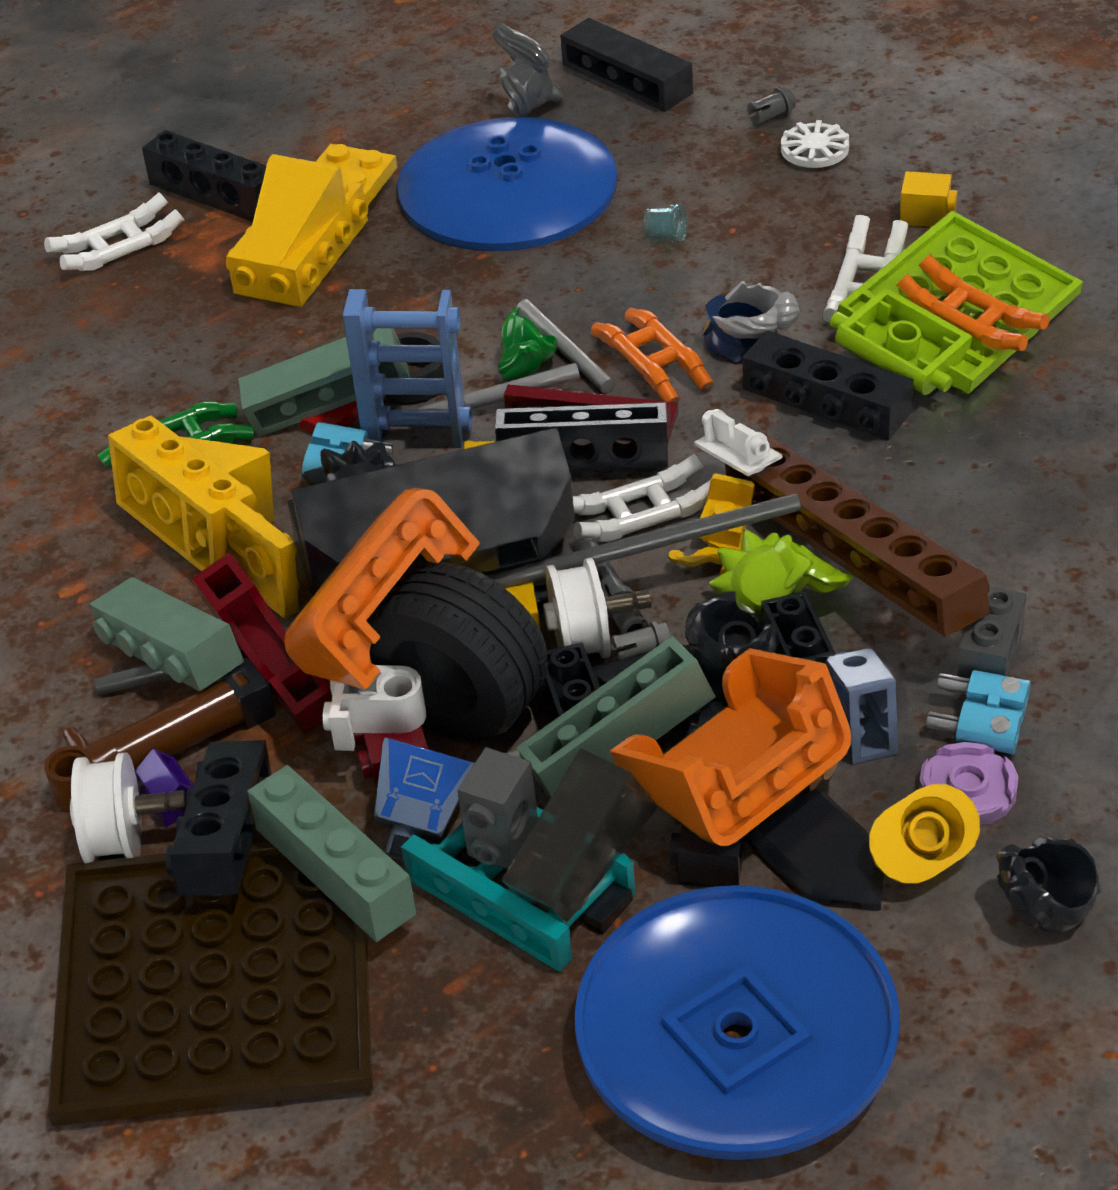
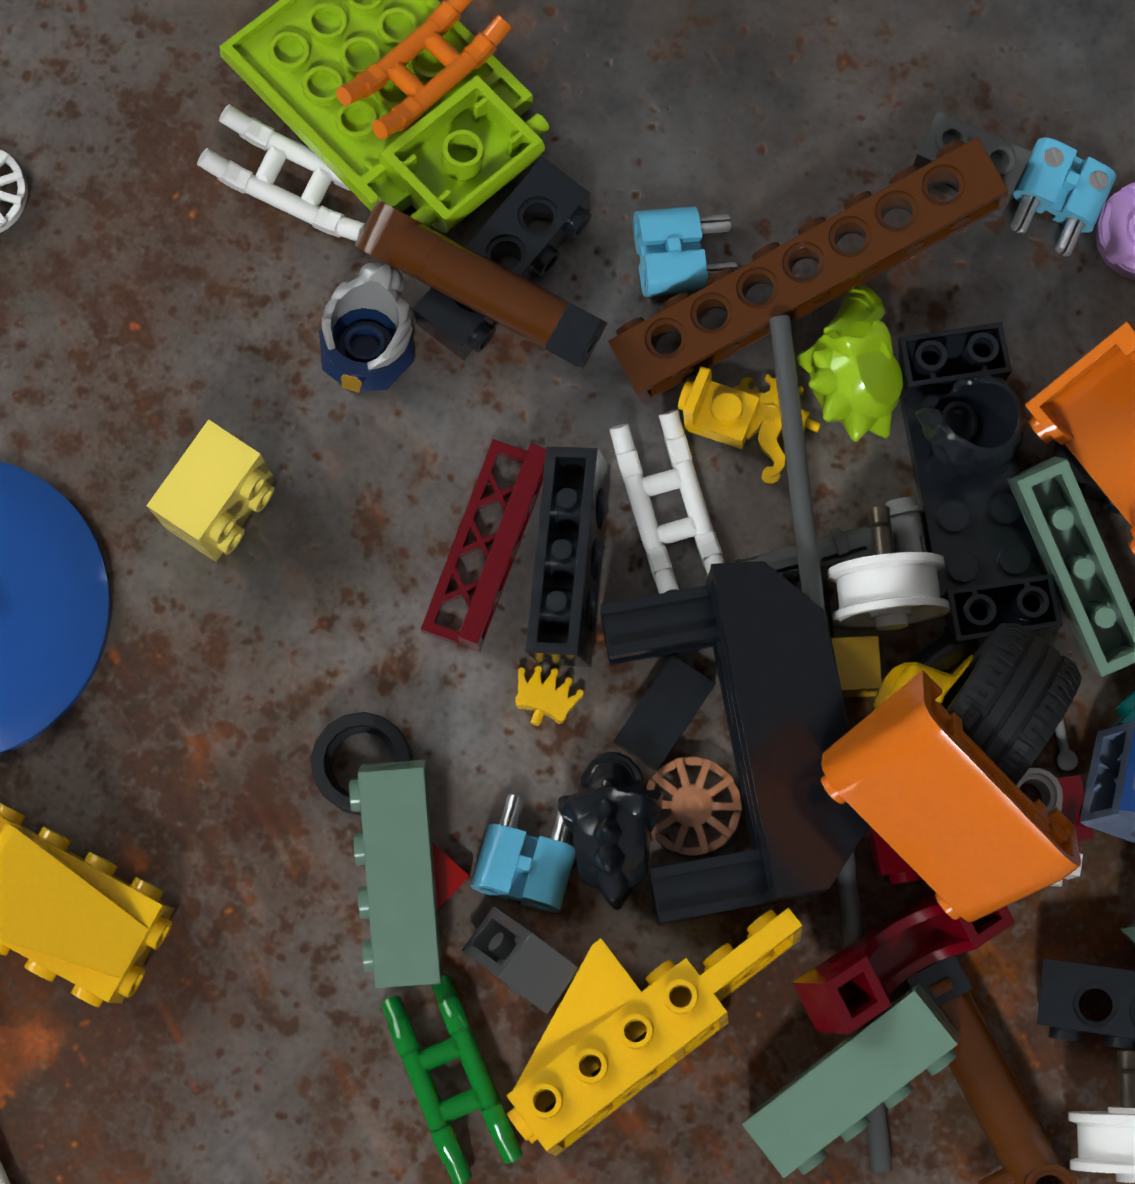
camera: 85 degrees left, 35 degrees up
dark purple piece [135,749,194,827] -> none
medium blue fence [342,289,473,448] -> none
light grey bar [418,363,580,411] -> none
green hair [497,307,557,382] -> none
light grey bar [517,299,615,393] -> none
orange piece [591,308,714,403] -> none
clear light blue piece [644,203,687,242] -> none
white hinge [694,409,782,476] -> none
sand blue torso [826,648,898,764] -> none
yellow brick [900,171,958,227] -> none
none -> light yellow brick [146,420,275,562]
none -> reddish brown piece [354,200,608,369]
none -> dark grey brick [462,906,579,1014]
none -> medium azure piece [633,206,738,298]

